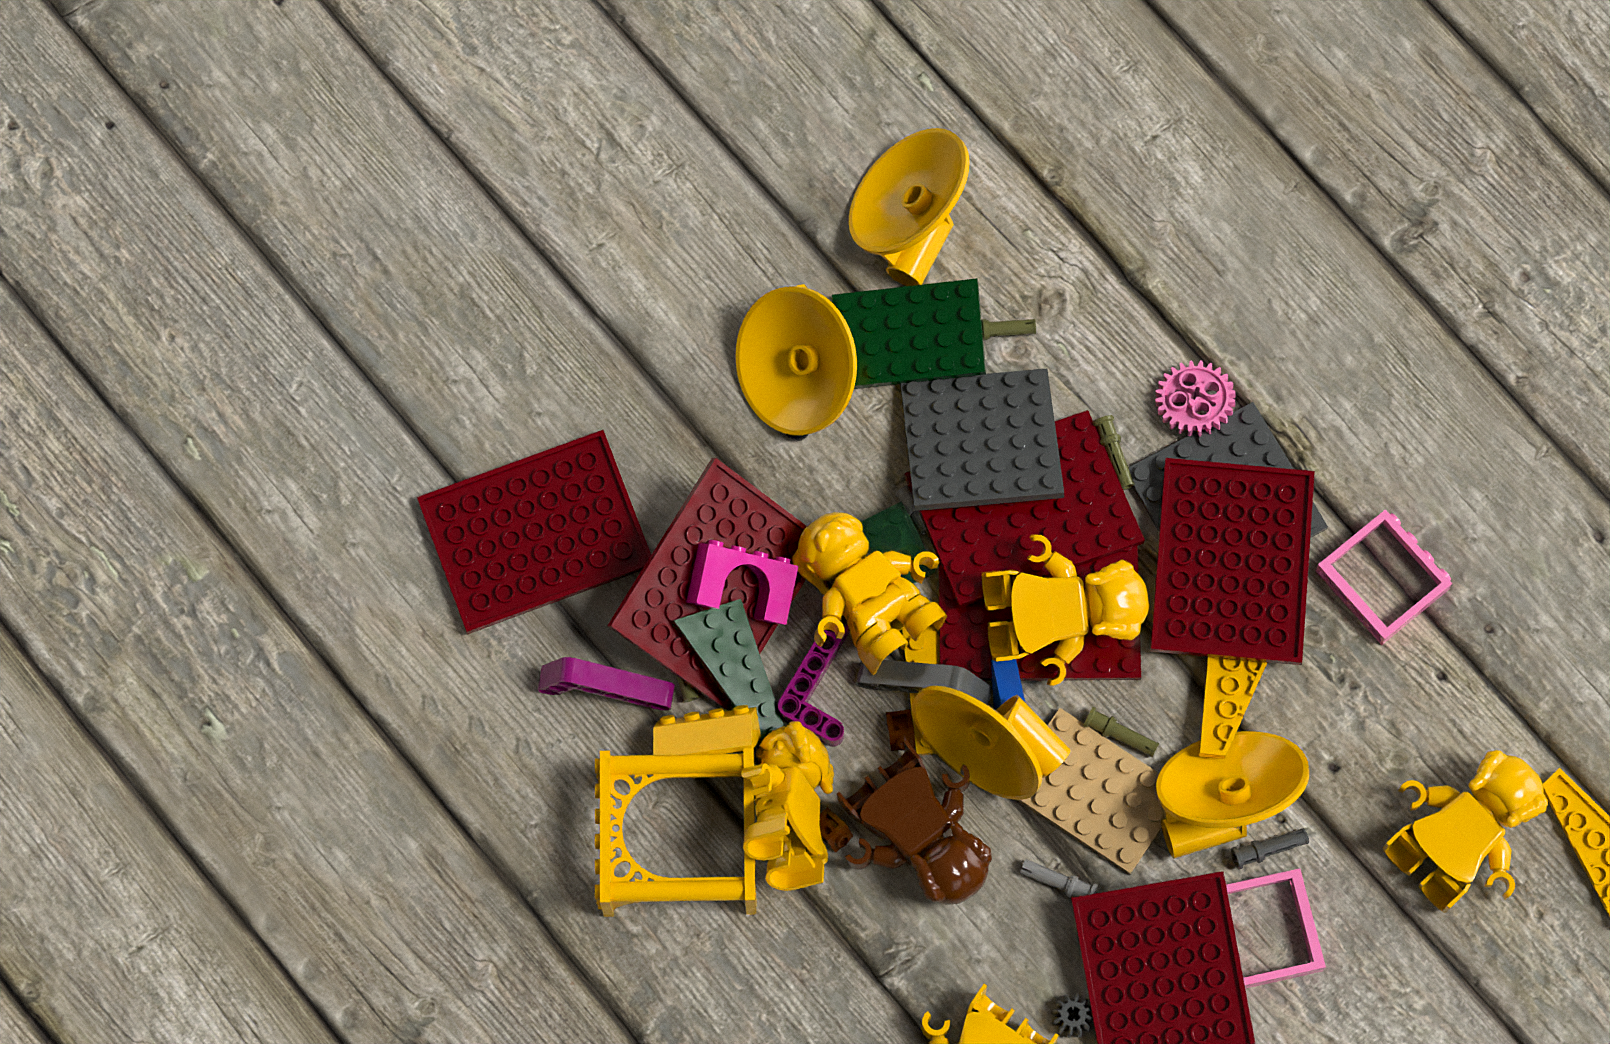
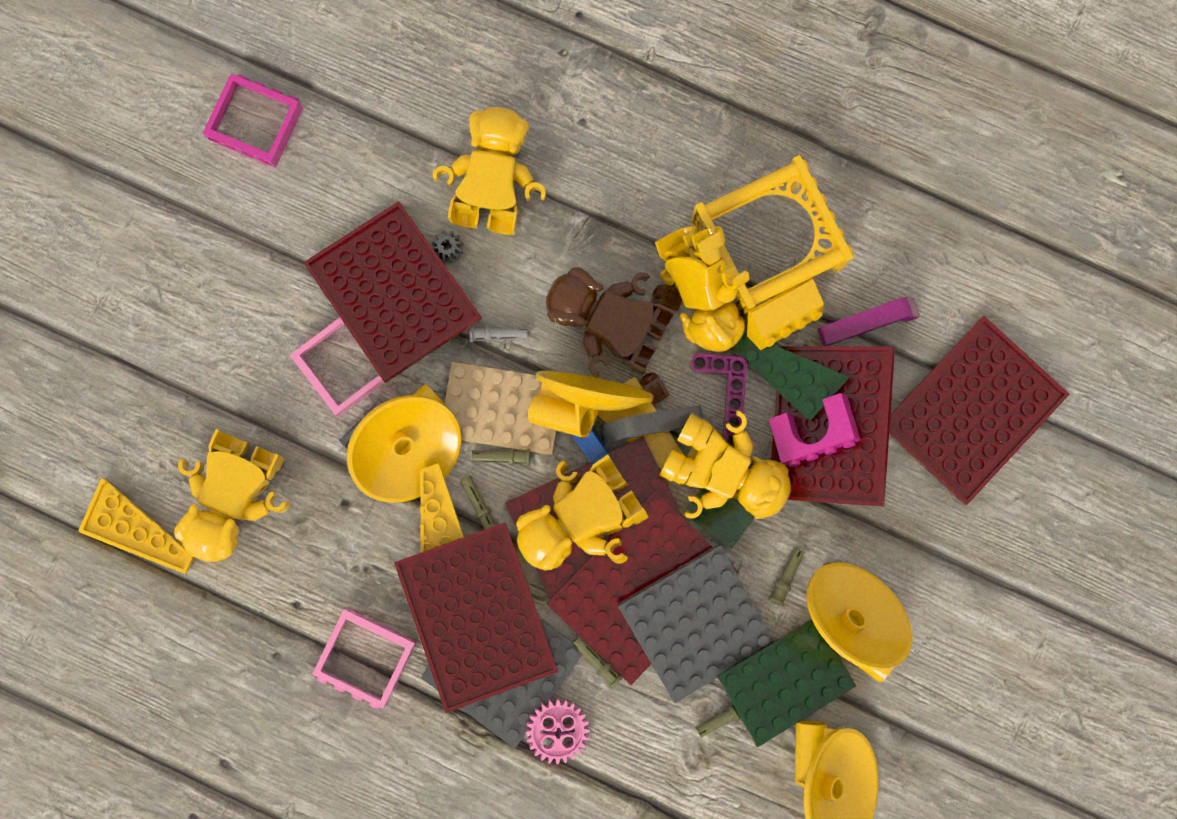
camera: 155 degrees right, 10 degrees up
none -> olive pin [460,475,499,530]
none -> olive pin [768,547,805,607]

